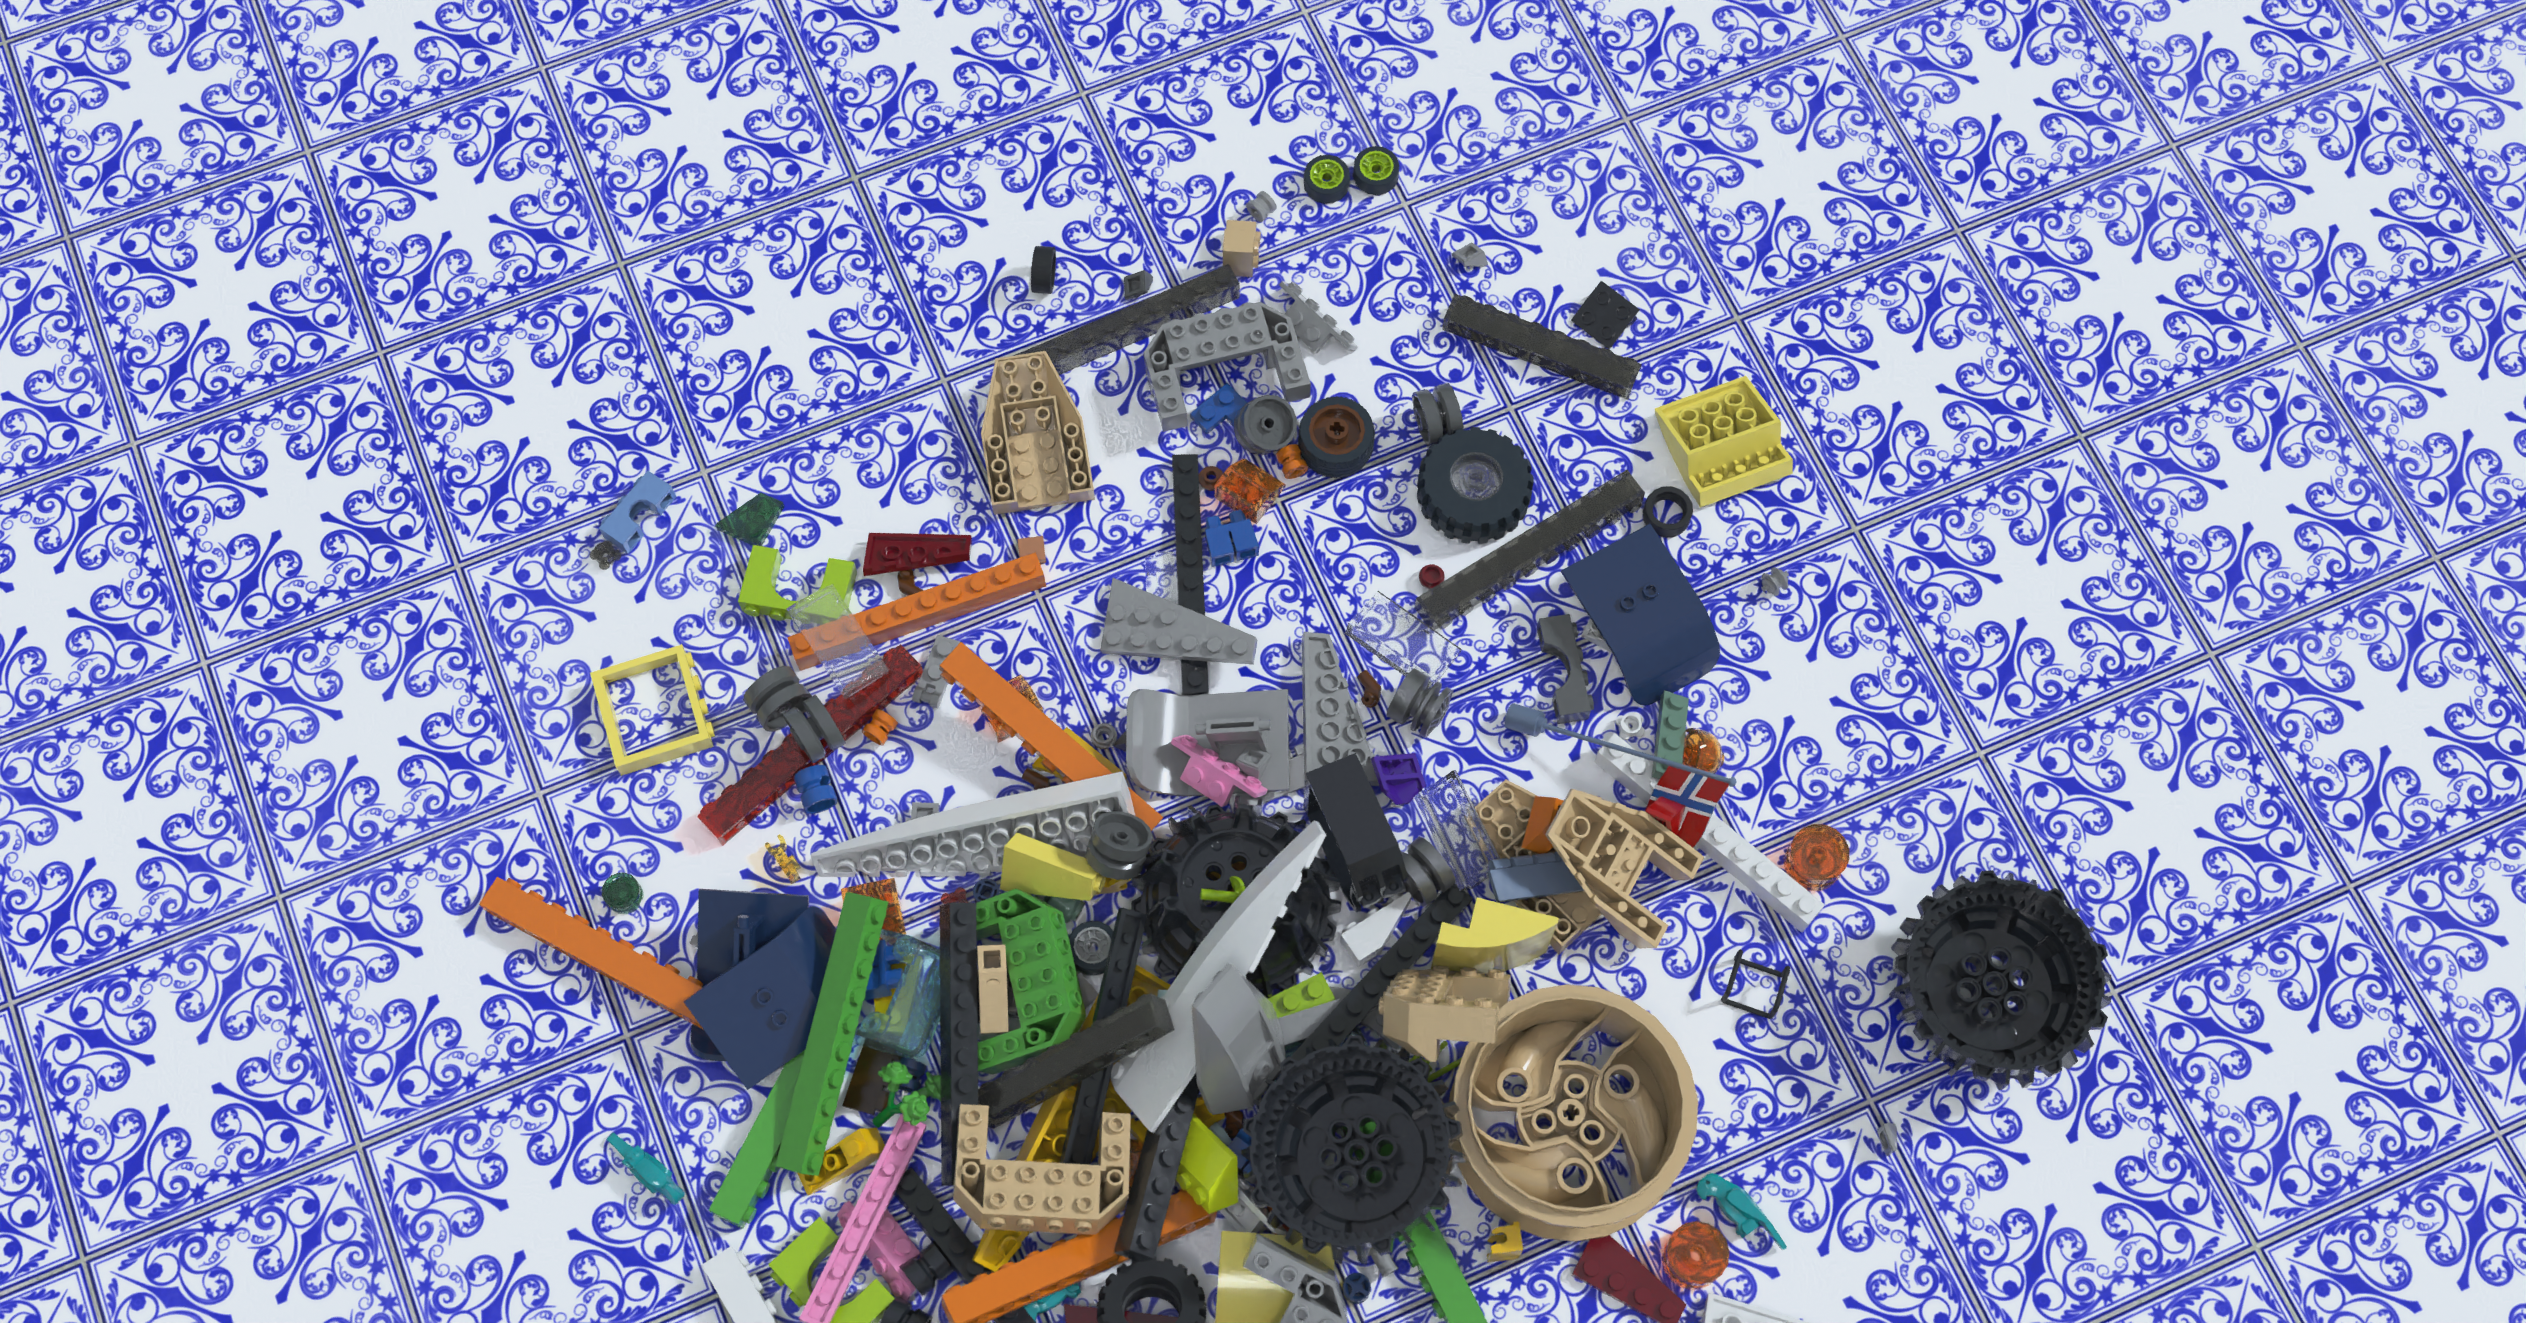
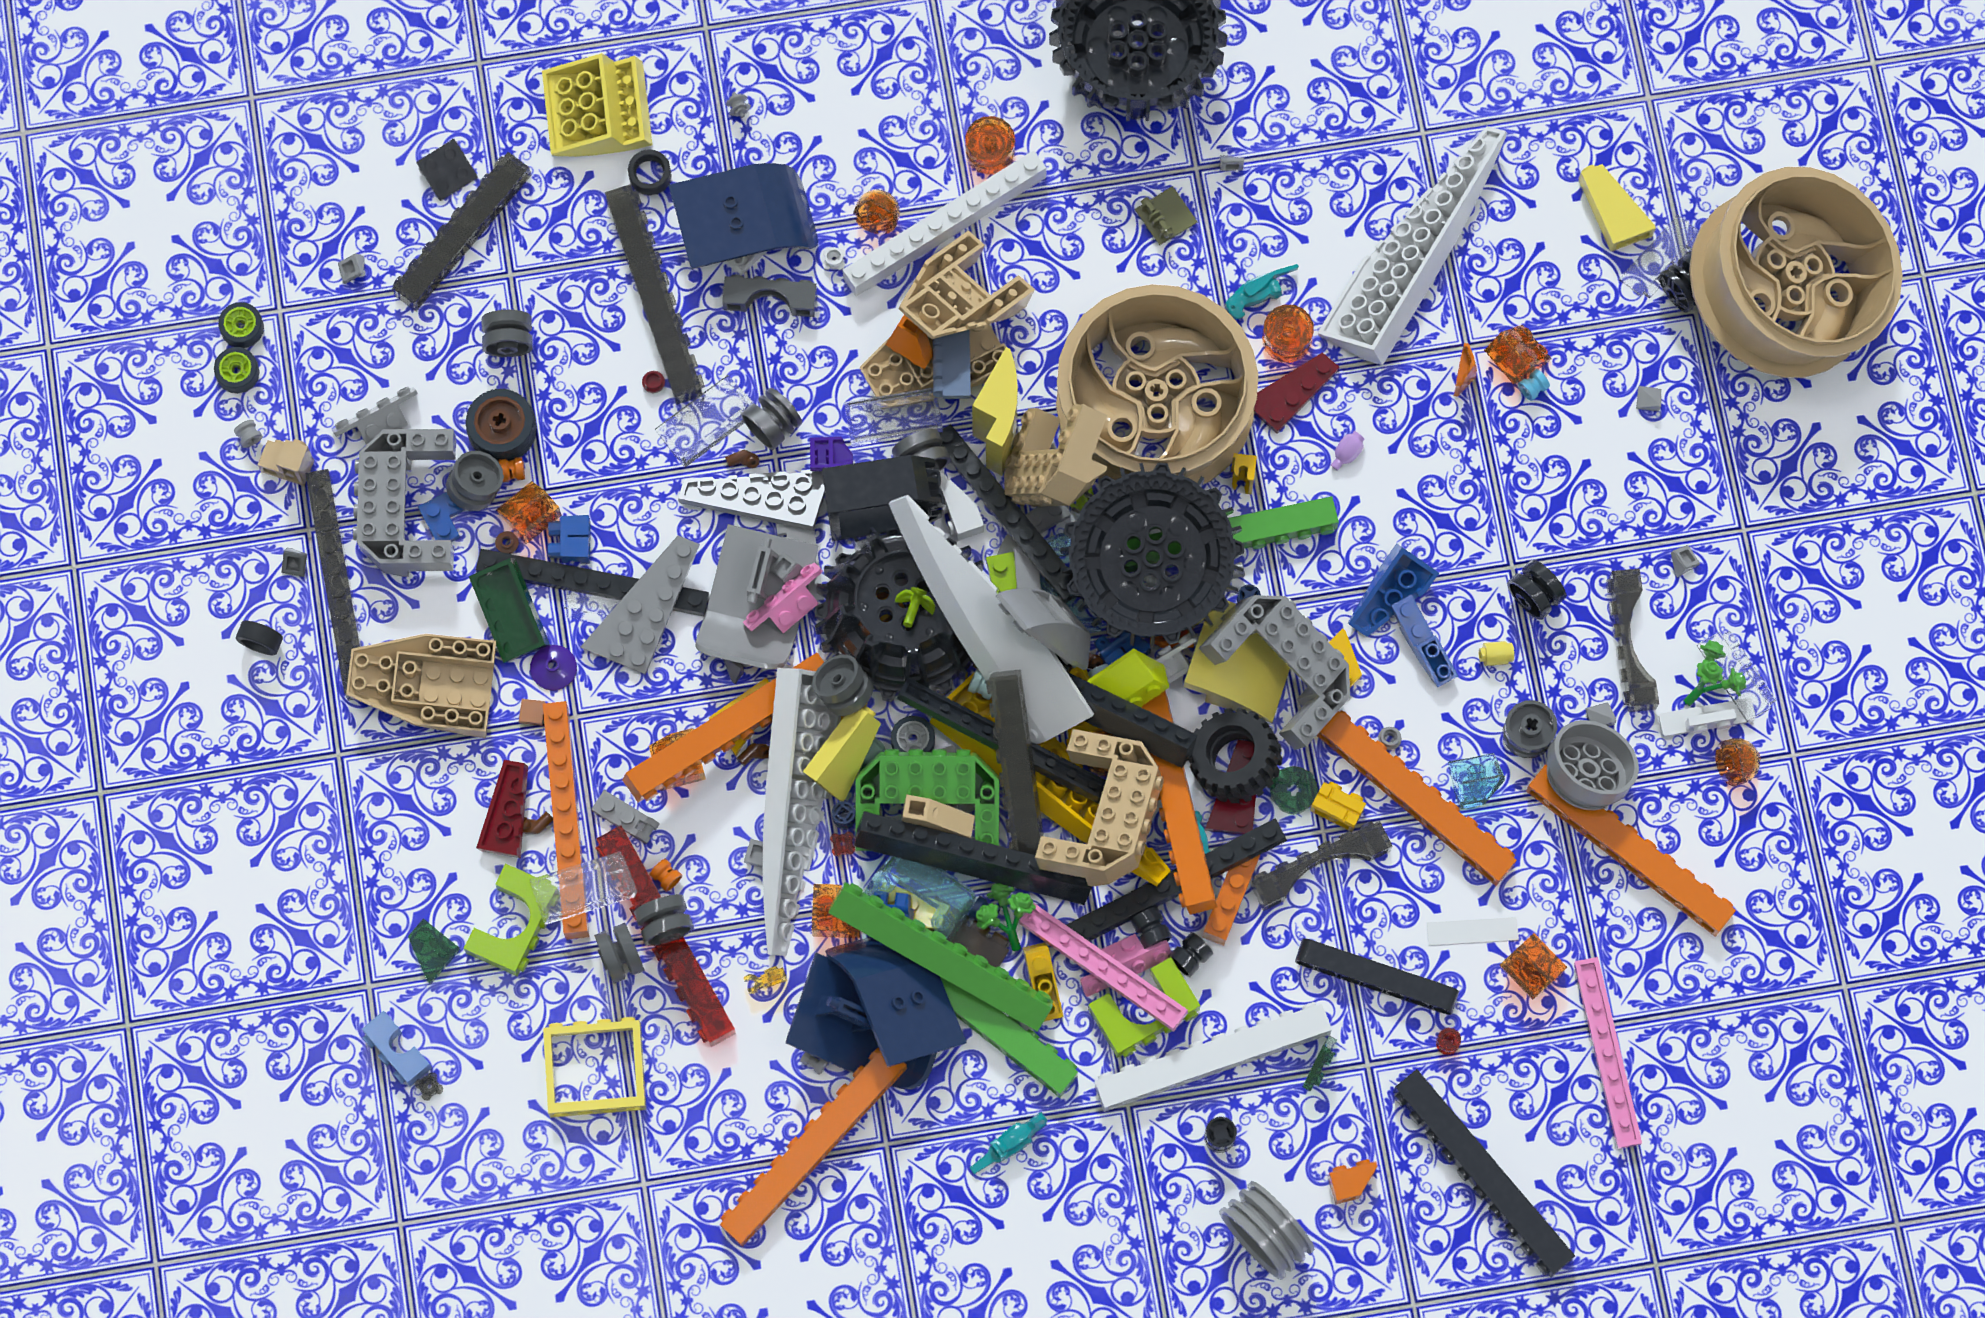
camera: 75 degrees left, 5 degrees up
clear green wheel [602,873,644,914] -> none
blue wheel [793,765,838,814] -> none
light grey plate [1091,723,1117,749] -> none
black wheel [1417,427,1534,544] -> none
flag [1505,703,1737,848] -> none
red slope [1646,796,1686,835] -> none
sand green plate [1652,690,1689,779] -> none
black piece [1721,949,1791,1019] -> none
none -> dark green slope [468,558,550,663]
none -> dark purple dish [530,645,577,691]
none -> olive hinge [1134,186,1198,246]

